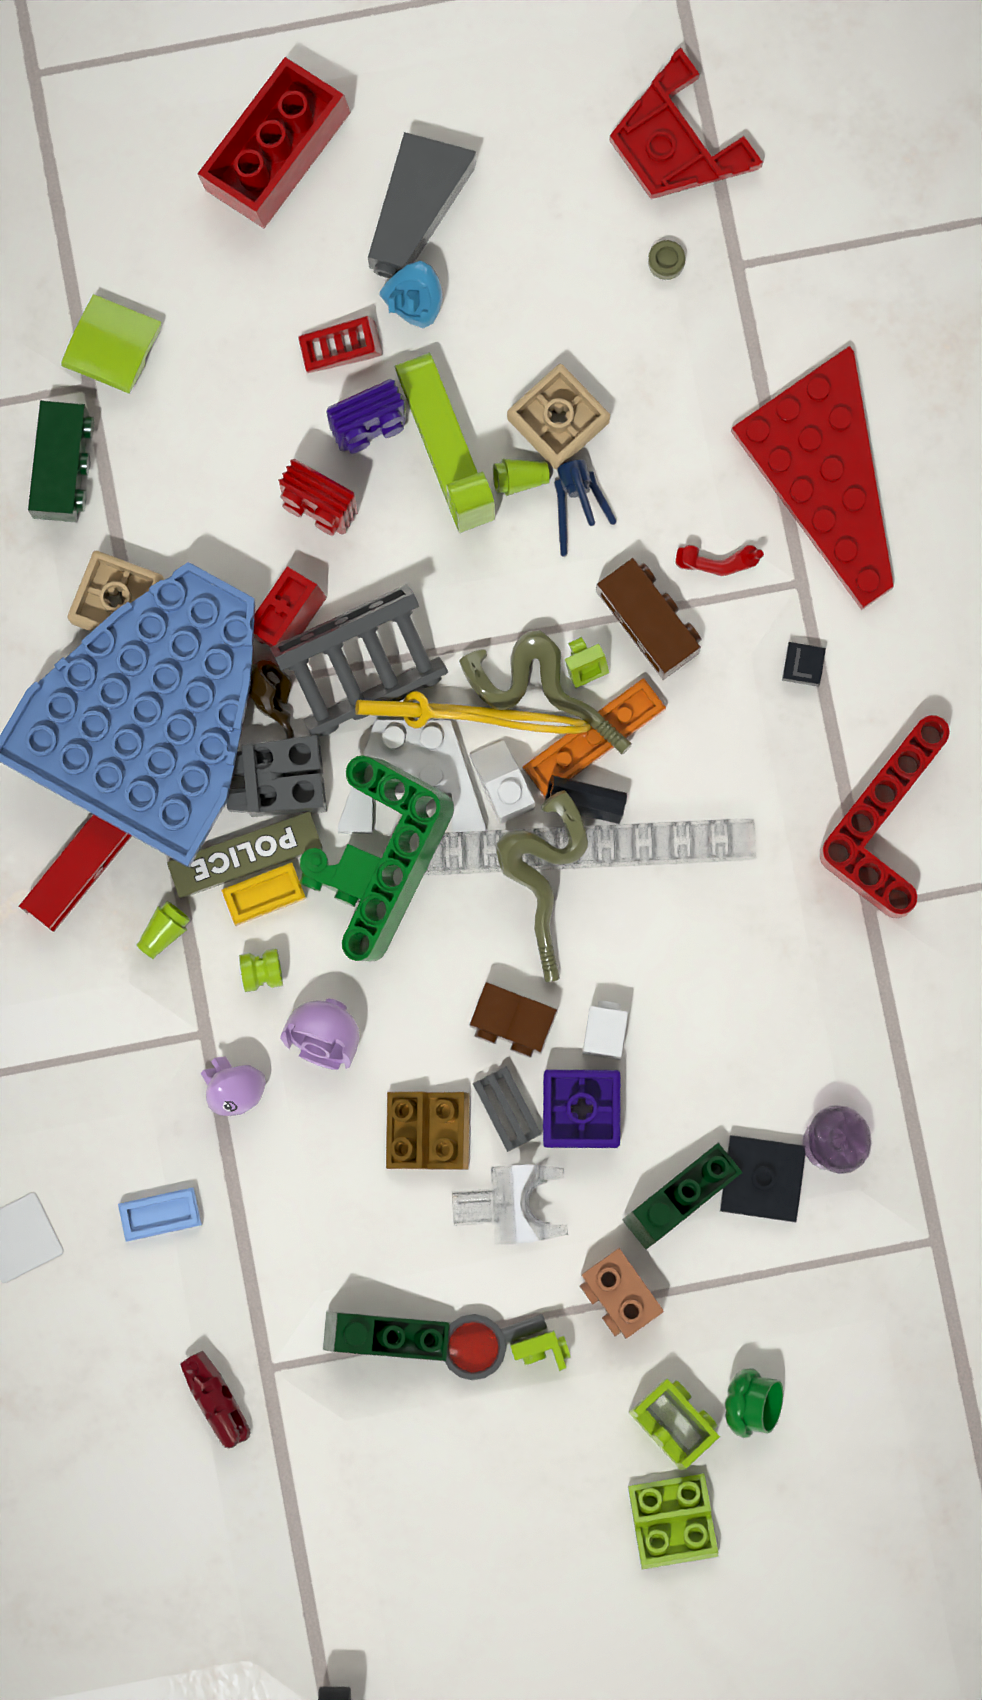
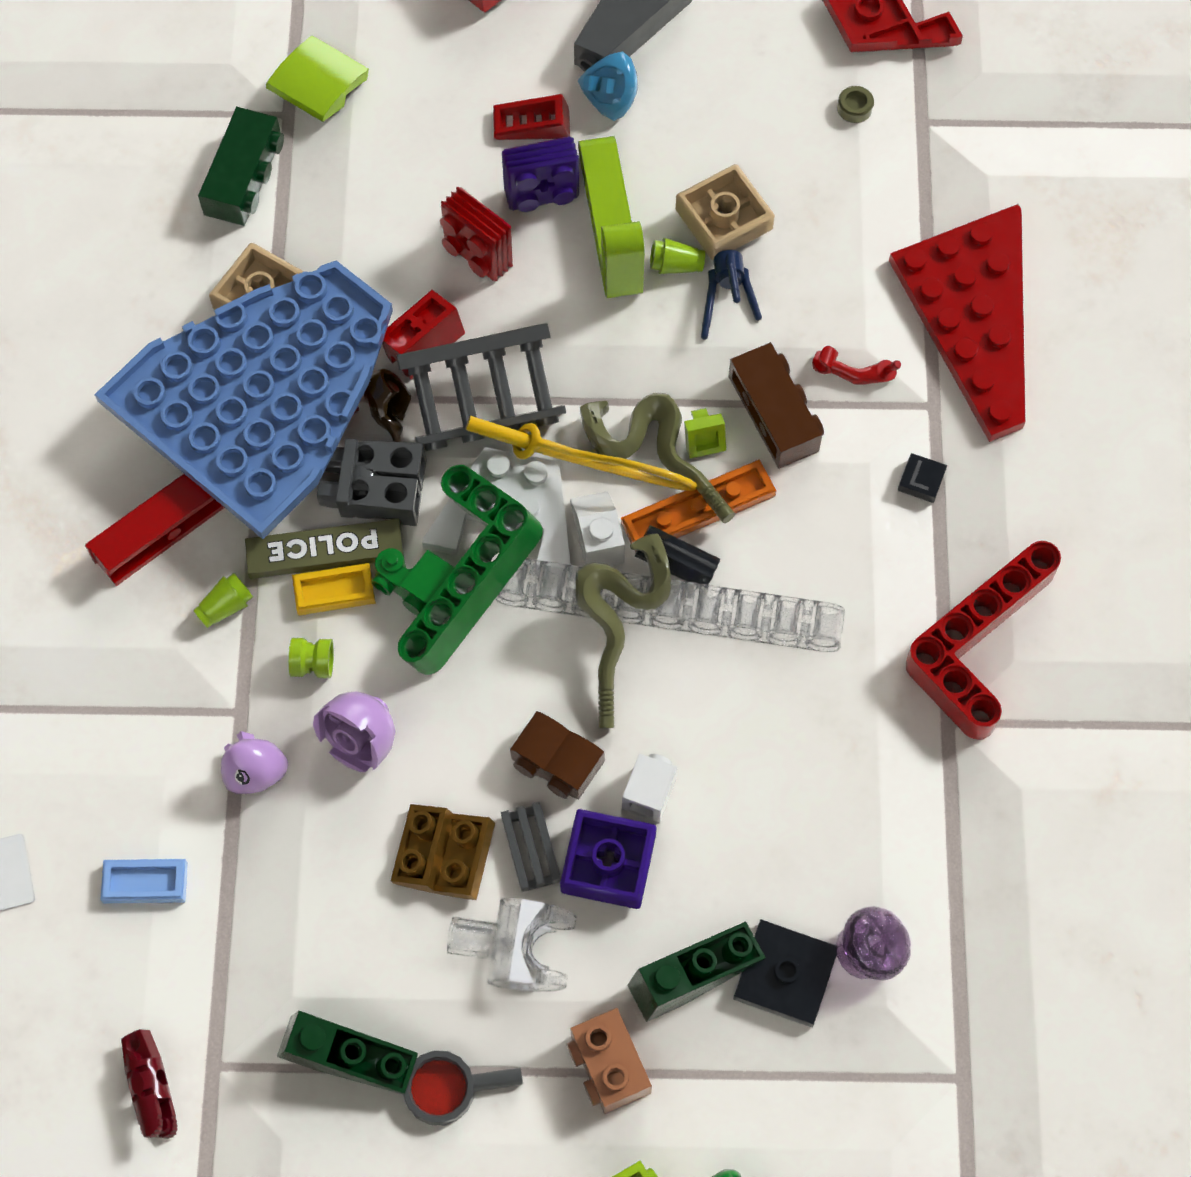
camera: 10 degrees right, 15 degrees down
lime bracket [510,1330,571,1371] -> none

